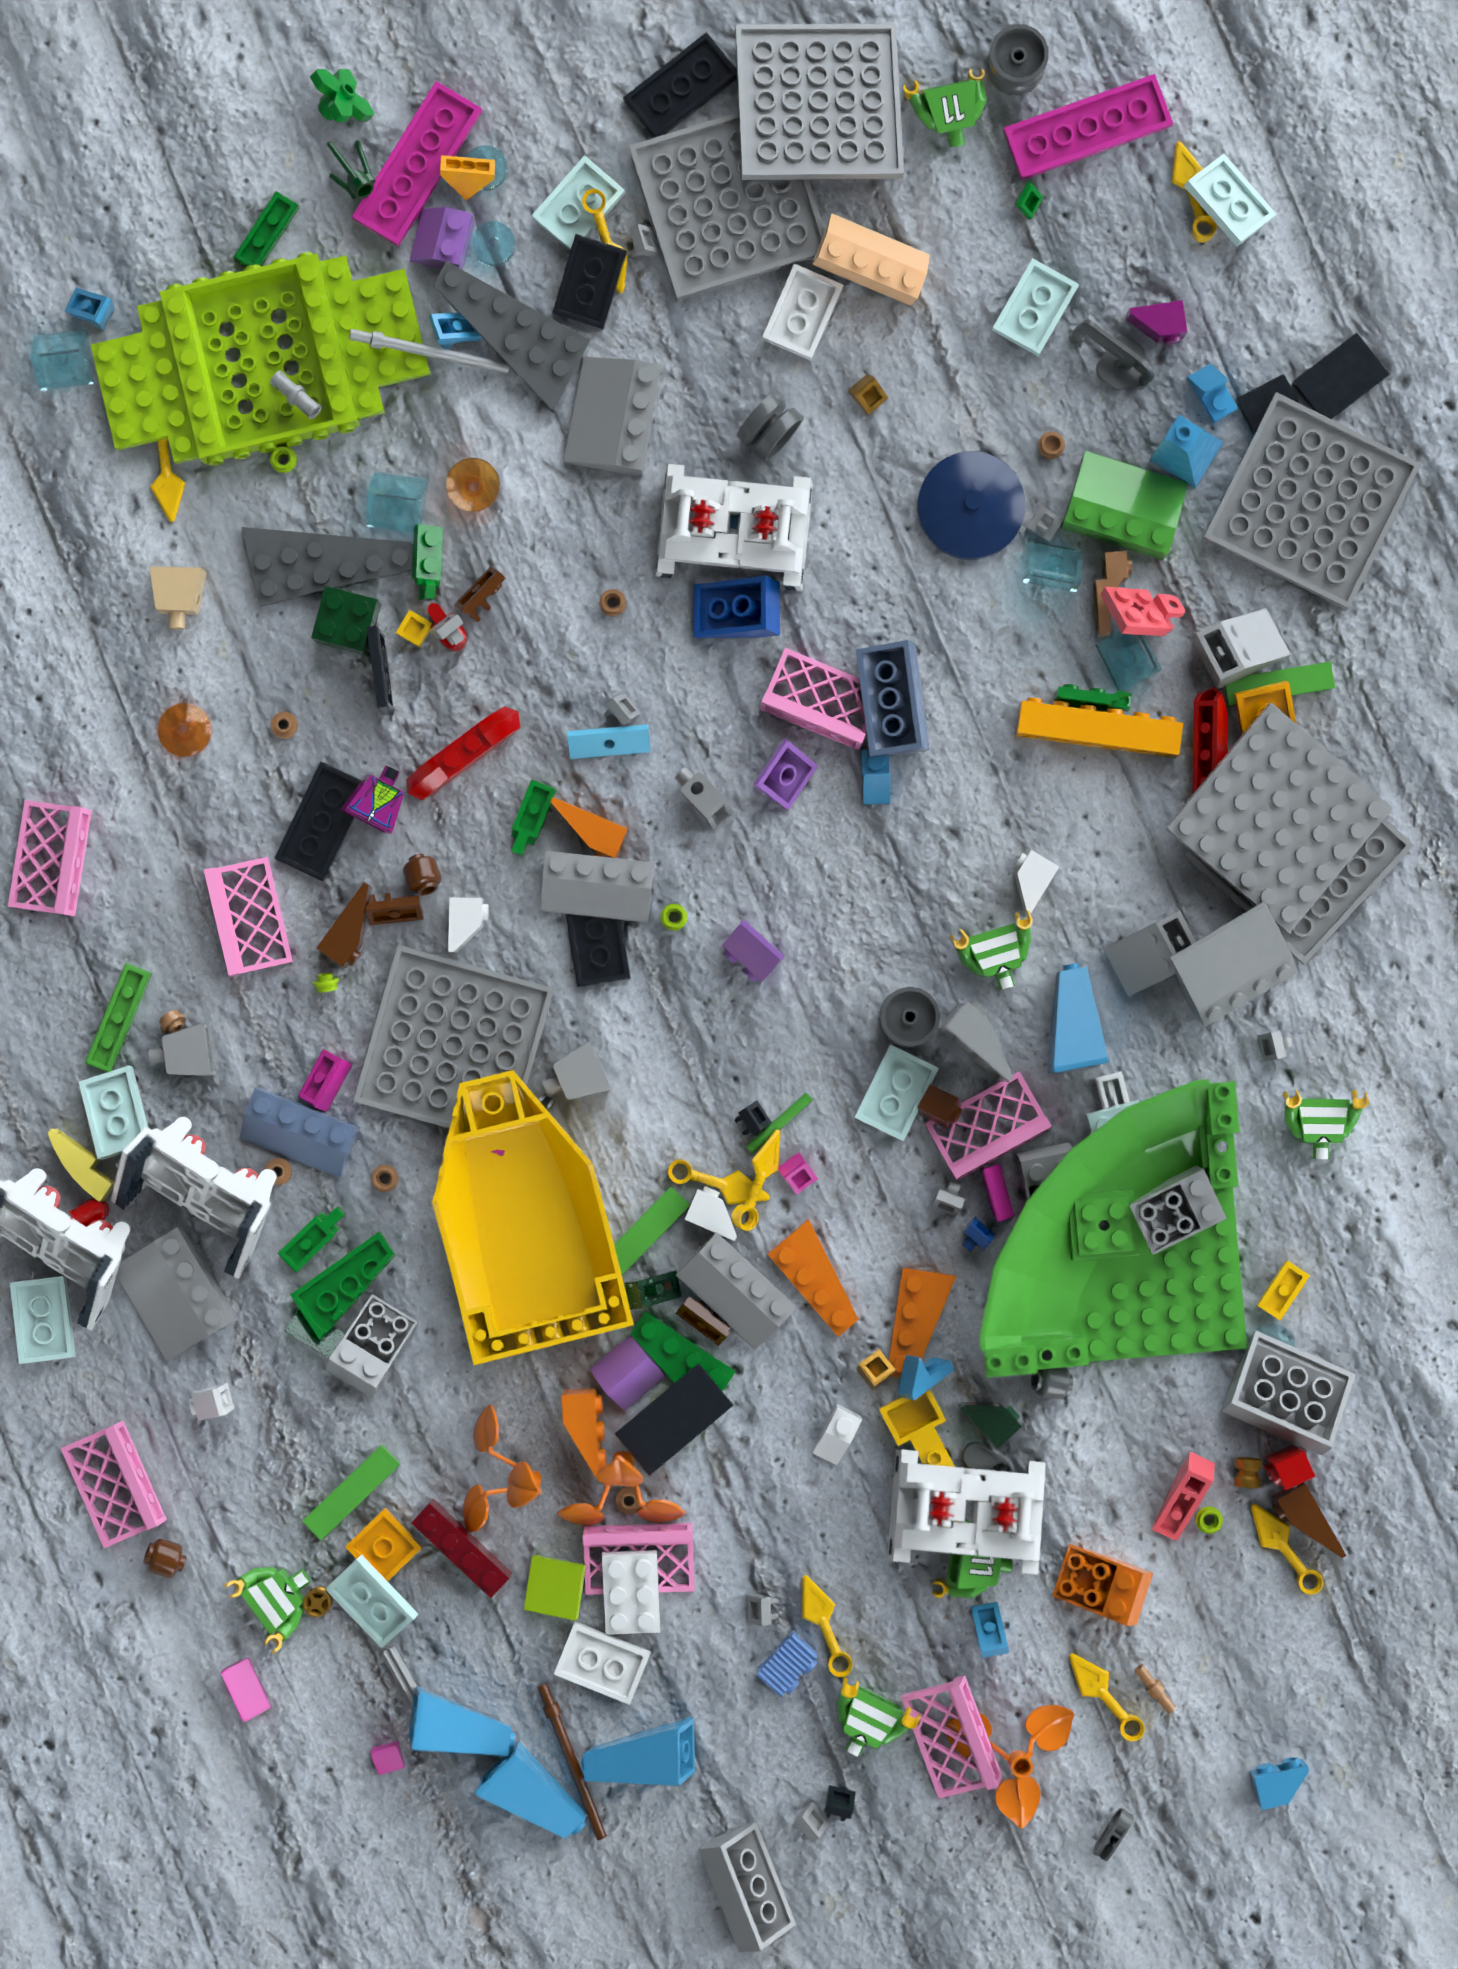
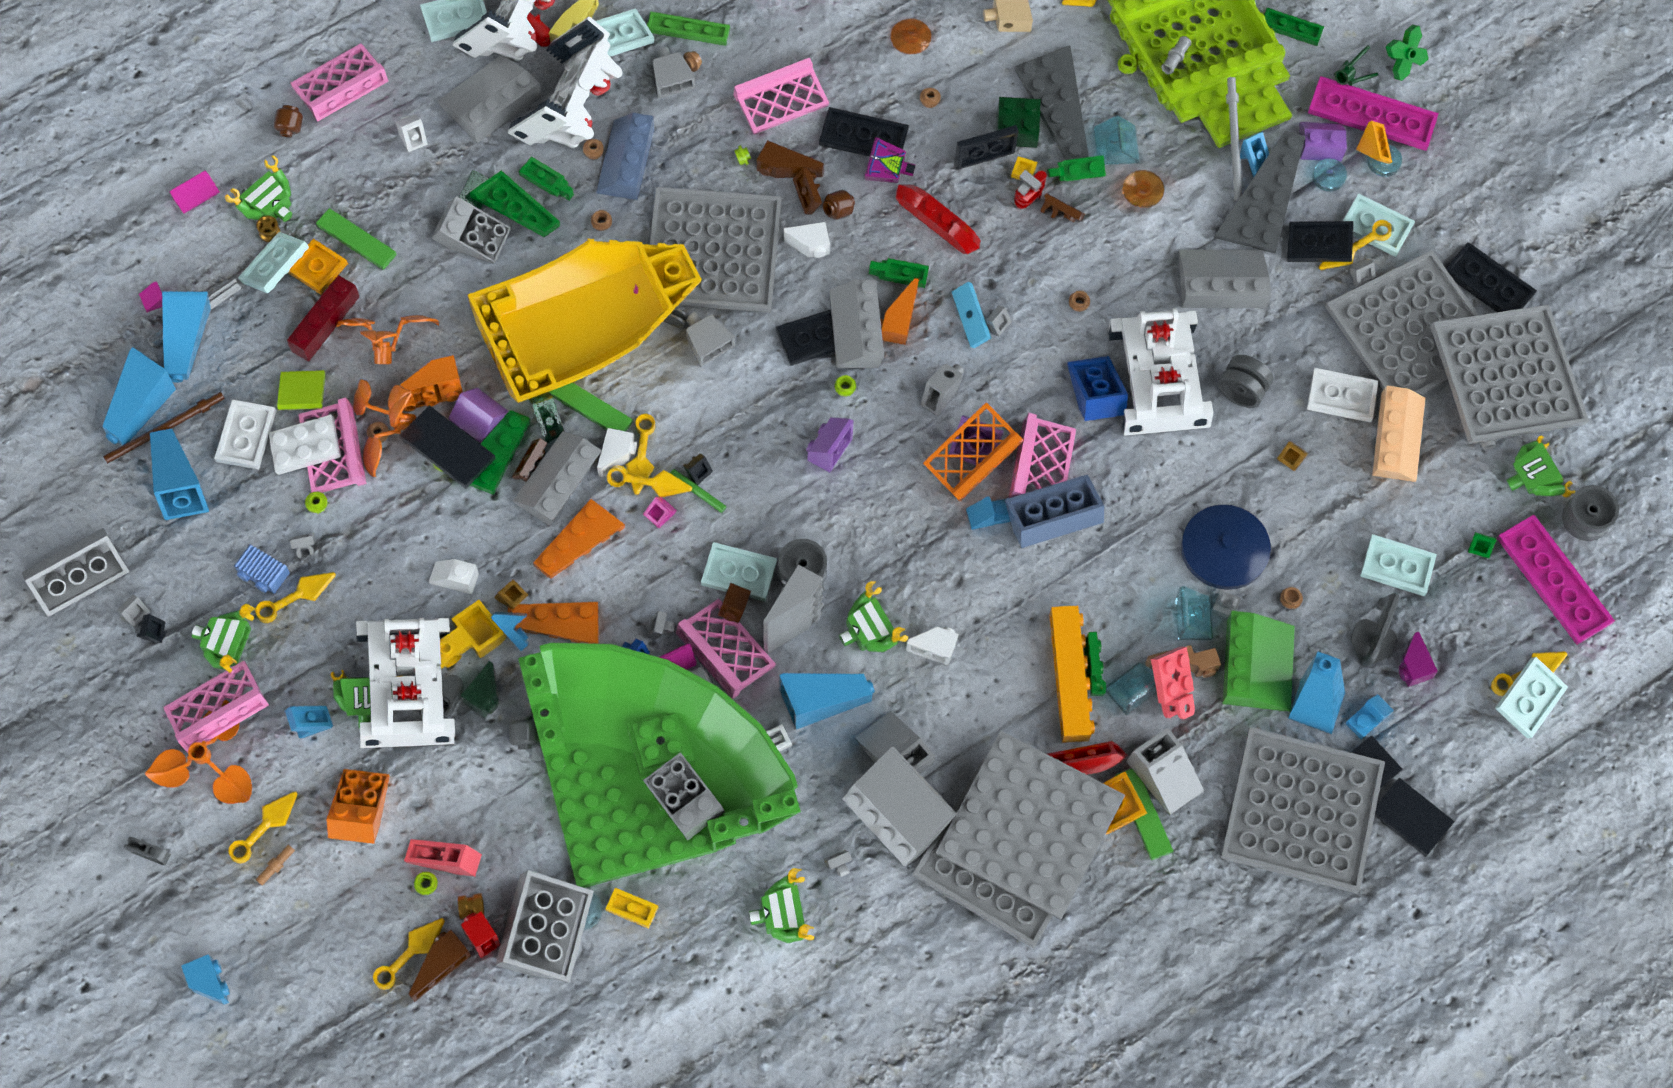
camera: 75 degrees right, 20 degrees down
dark pink slope [297,1049,352,1111] -> none
none -> lime plate [305,492,328,513]
none -> orange fence [923,402,1023,502]

